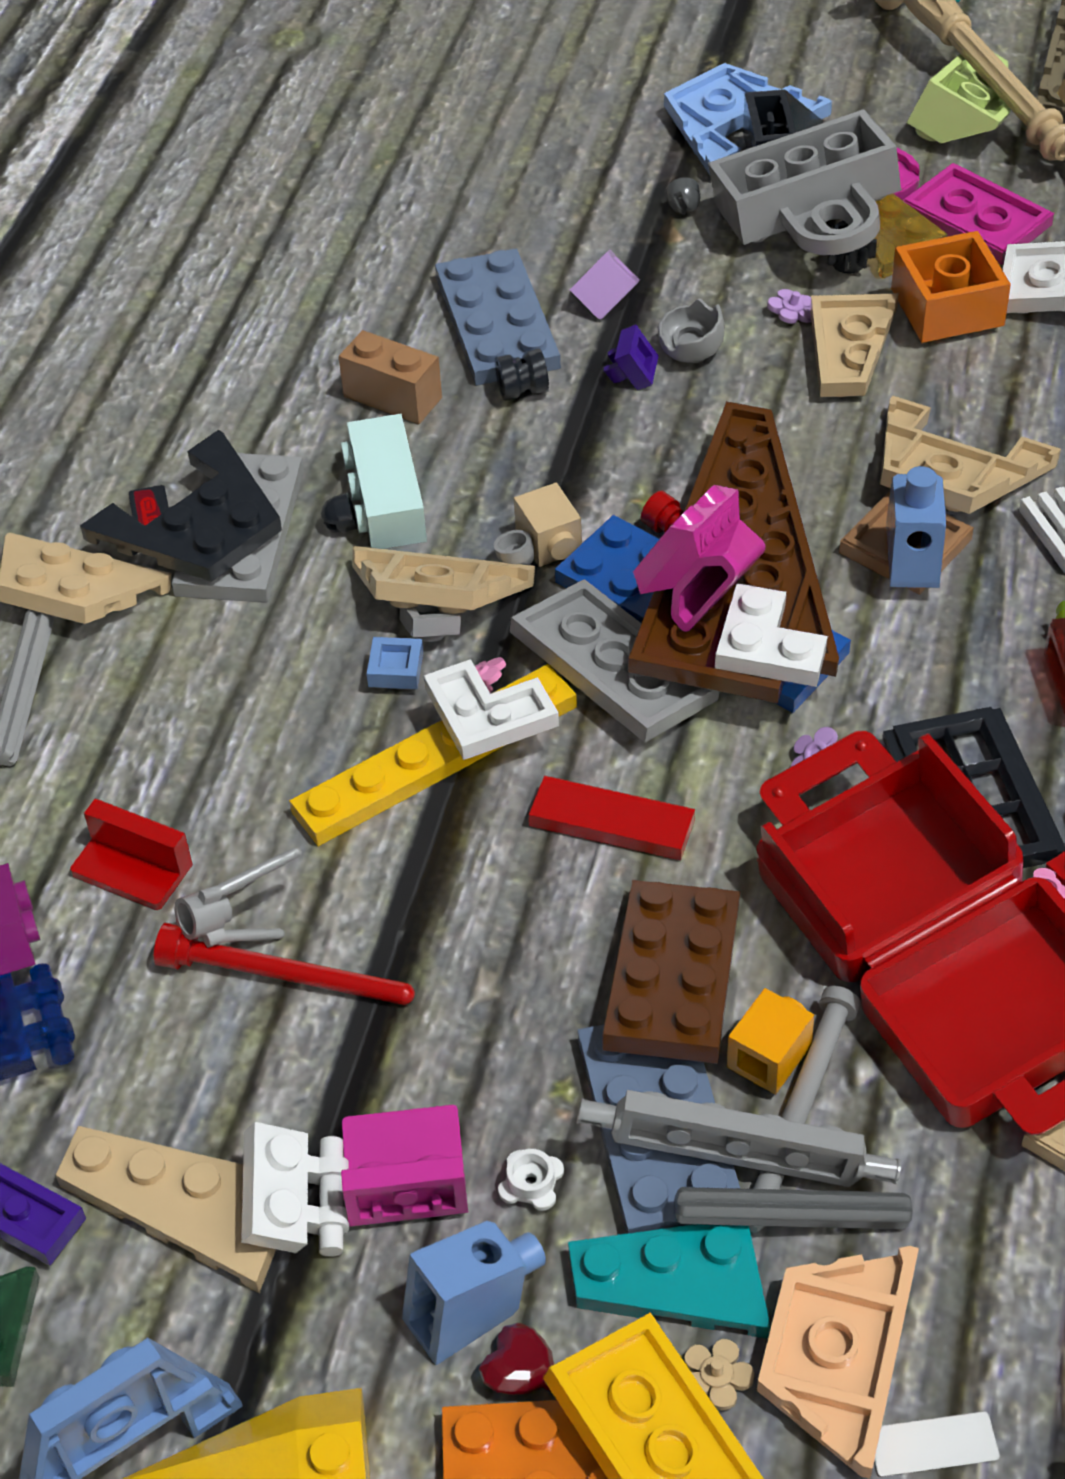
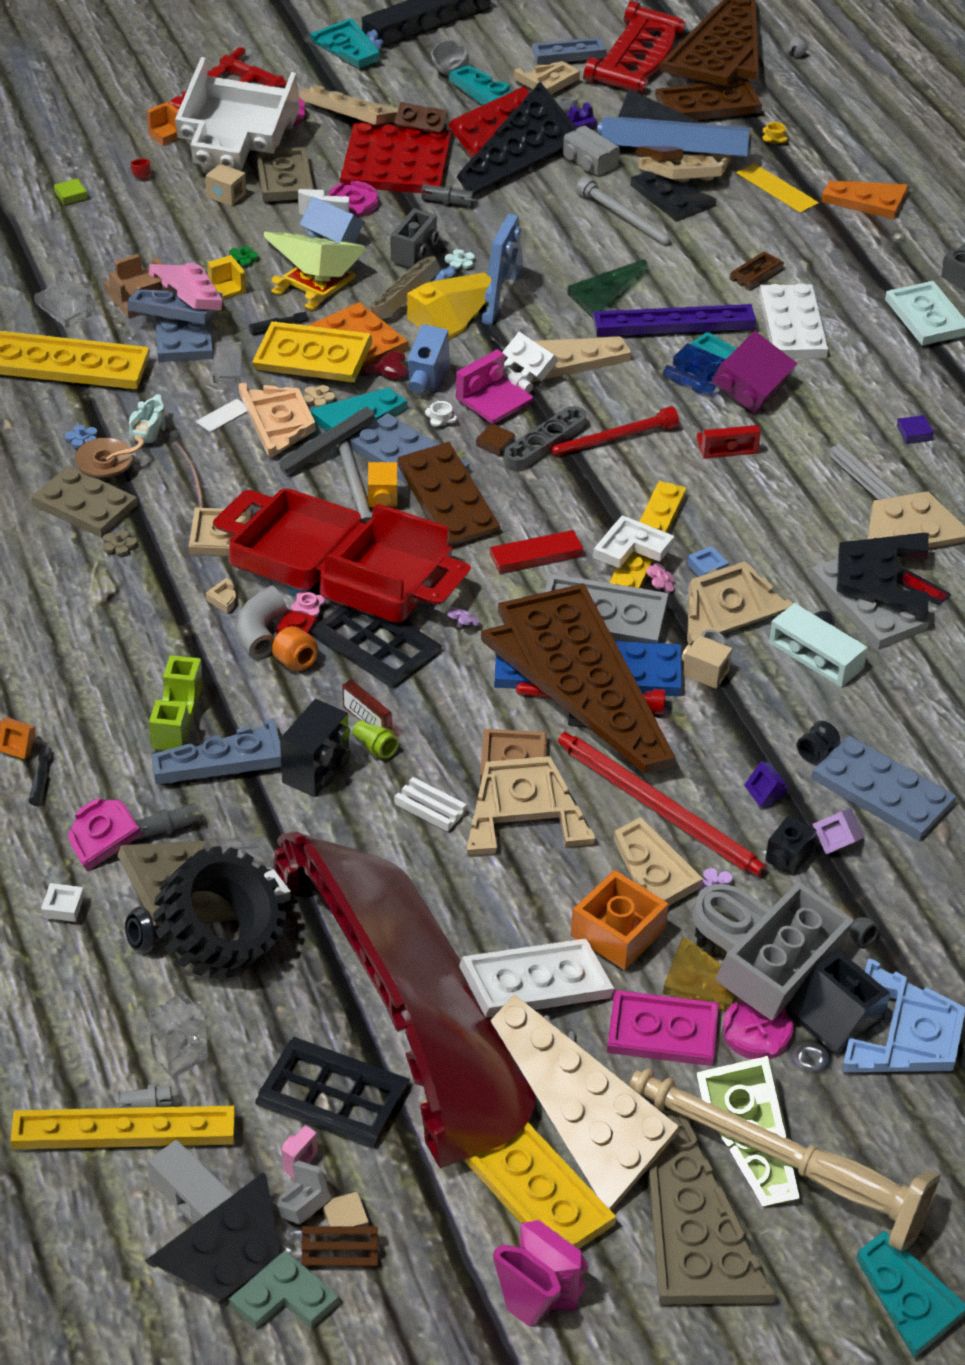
camera: 140 degrees right, 5 degrees down
light grey plant [174,847,302,947] -> none
medium nougat brick [338,330,442,424] -> none
light grey plate [577,1090,901,1187] -> none
dark pink piece [633,485,766,631] -> none
light grey hair [658,299,725,363] -> none
white plate [715,584,828,687] -> none
medium blue torso [886,466,946,588] -> none
none -> reddish brown tile [476,424,515,456]
none -> dark grey beam [504,406,587,471]
none -> red piece [557,732,767,877]
none -> black brick [765,816,817,876]

